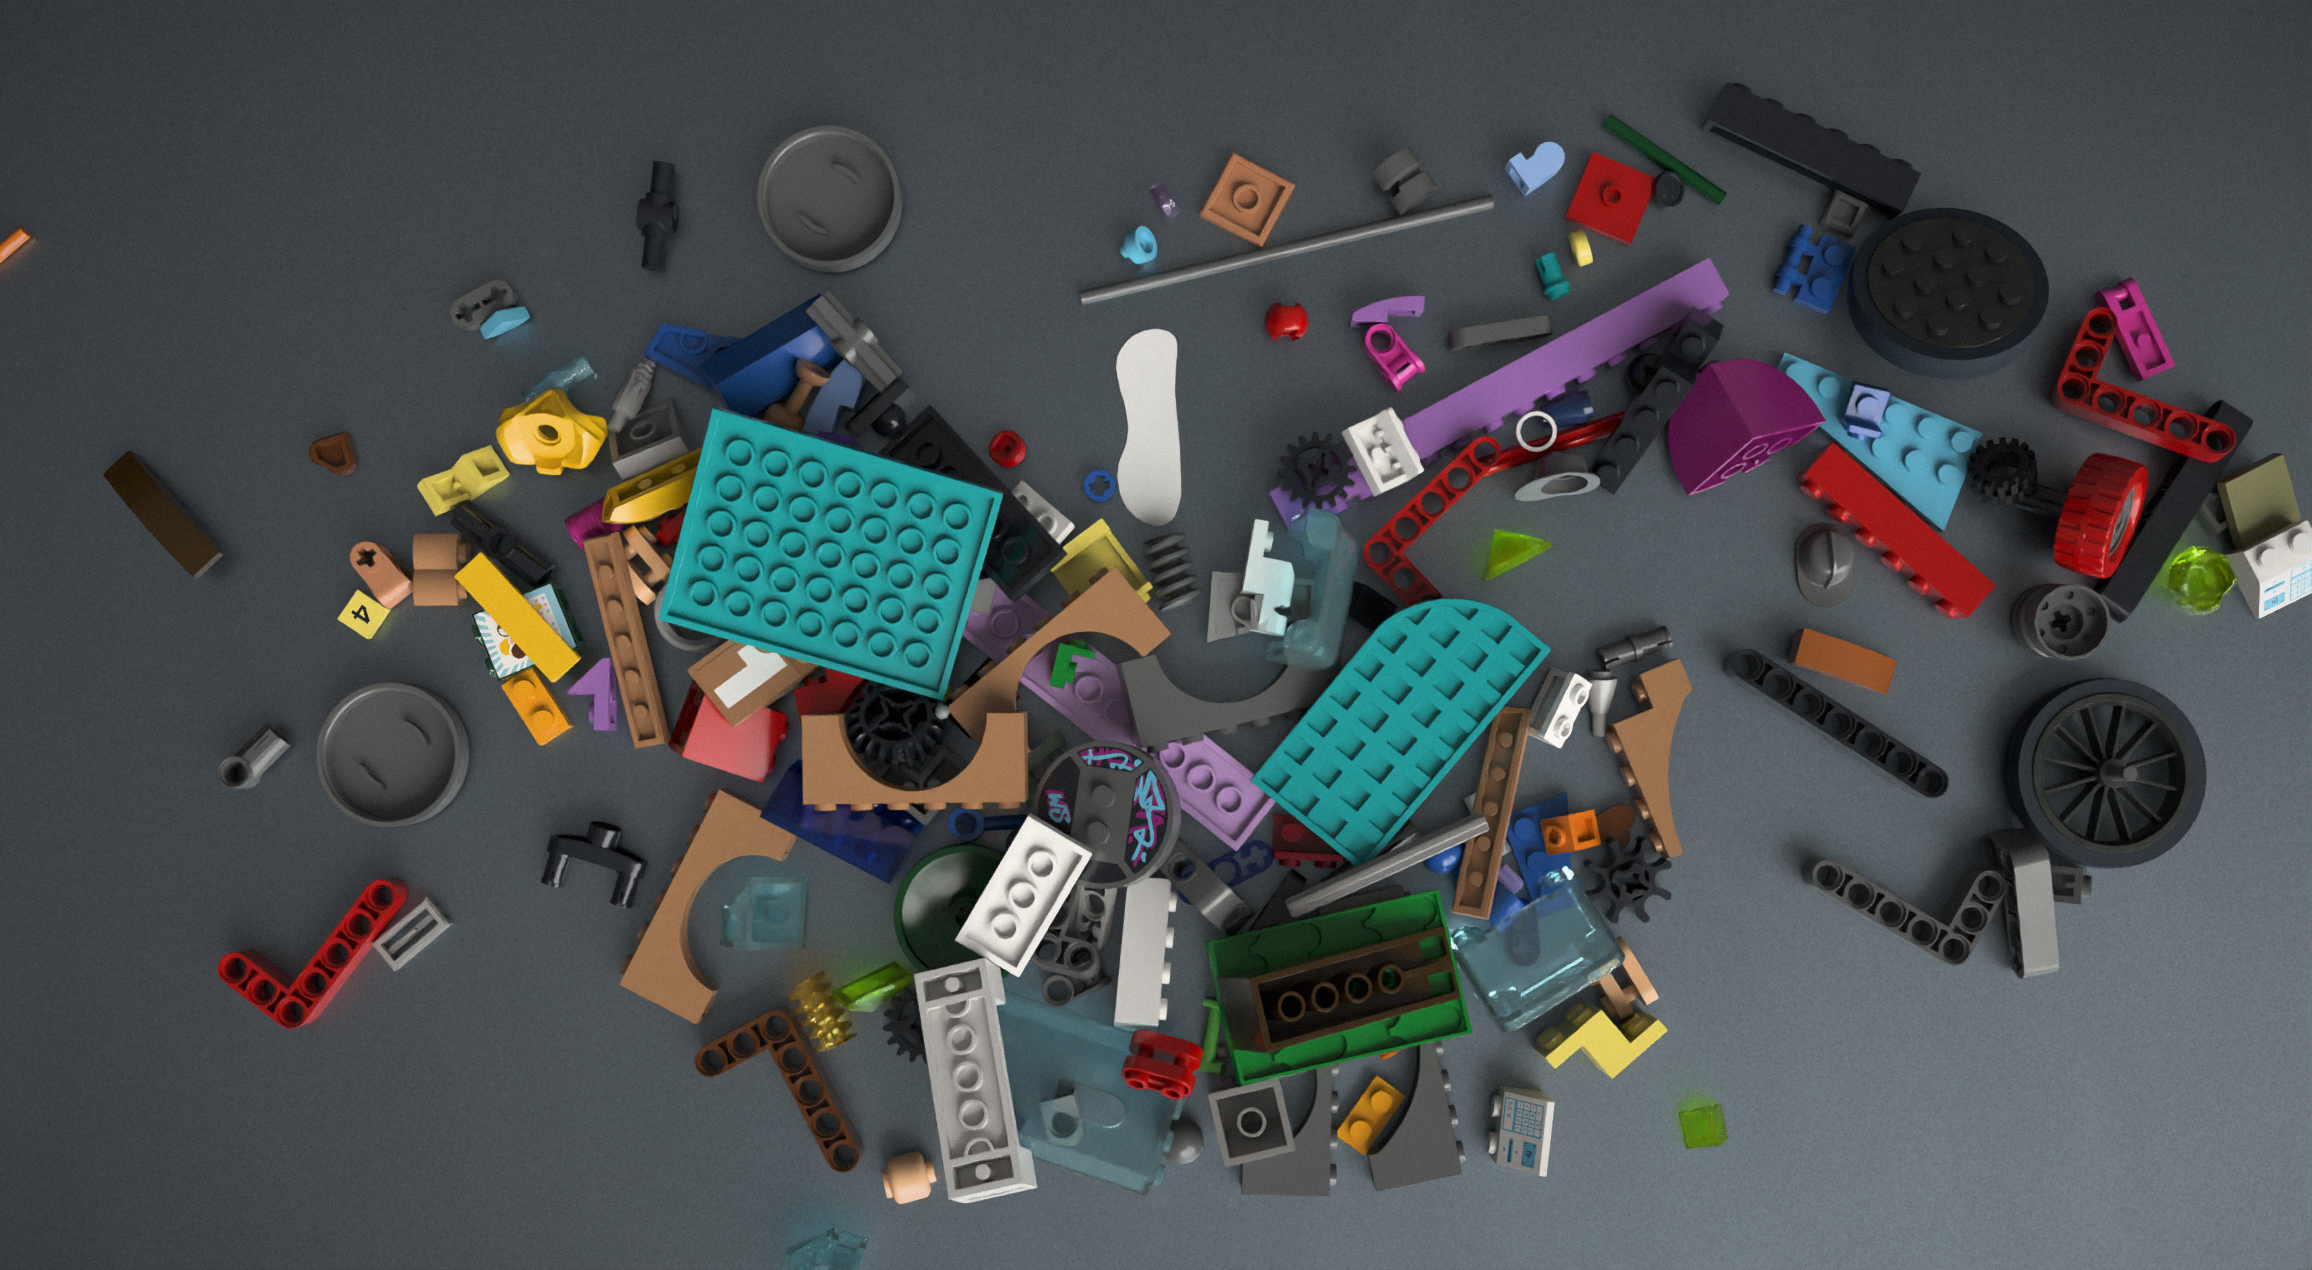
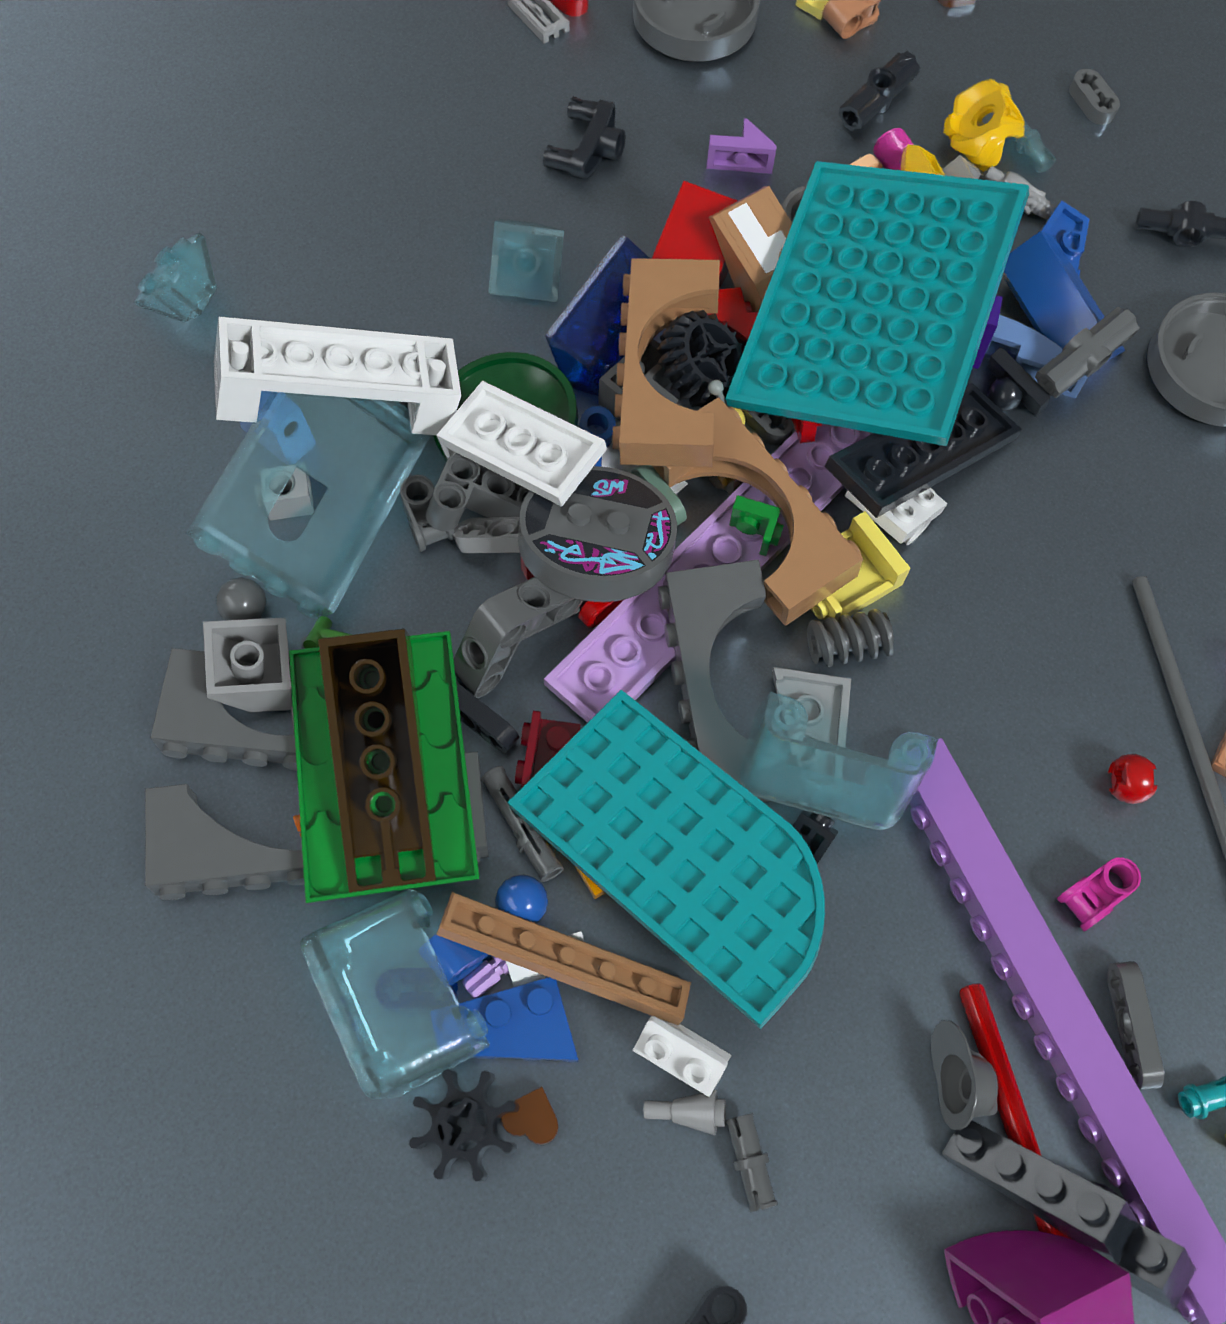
camera: 90 degrees right, 20 degrees down
medium nougat brick [413,533,471,606] -> none
light yellow slope [417,445,510,516] -> none
yellow tile [454,552,581,683] -> none
panel [471,581,588,682] -> none
medium azure tile [479,306,530,339] -> none
light orange plate [501,666,573,746] -> none
medium nougat tile [582,532,671,749] -> none
medium nougat arch [619,789,802,1024] -> none
reddish brown beam [694,1006,864,1173] -> none
medium nougat piece [763,359,831,432] -> none
clear yellow piece [786,971,858,1053] -> none
clear neon green slope [832,961,913,1012] -> none
light grey tile [970,579,997,615] -> none
red tile [989,430,1026,468] -> none
blue bush [1083,470,1116,503] -> none
white wedge [1114,877,1177,1032] -> none
white sticker [1116,329,1181,526] -> none
medium azure tile [1120,226,1157,264] -> none
red brick [1121,1030,1203,1100] -> none
clear blue beam [1177,839,1274,905] -> none
white plate [1240,519,1295,636] -> none
black gear [1277,432,1357,512] -> none
light grey axle [1285,812,1489,918] -> none
light orange plate [1337,1073,1406,1156] -> none
white bracket [1341,407,1424,497] -> none
medium lavender slope [1349,296,1425,328] -> none
red beam [1363,436,1502,606] -> none
clear neon green slope [1481,529,1553,583] -> none
white slope [1487,1086,1555,1177] -> none
white piece [1516,411,1557,452] -> none
light yellow bracket [1533,1001,1668,1079] -> none
dark blue cone [1539,389,1594,428] -> none
orange bracket [1540,809,1601,855] -> none
light nougat brick [1580,936,1658,1021] -> none
medium nougat arch [1606,658,1693,859] -> none
clear neon green slope [1679,1105,1728,1149] -> none

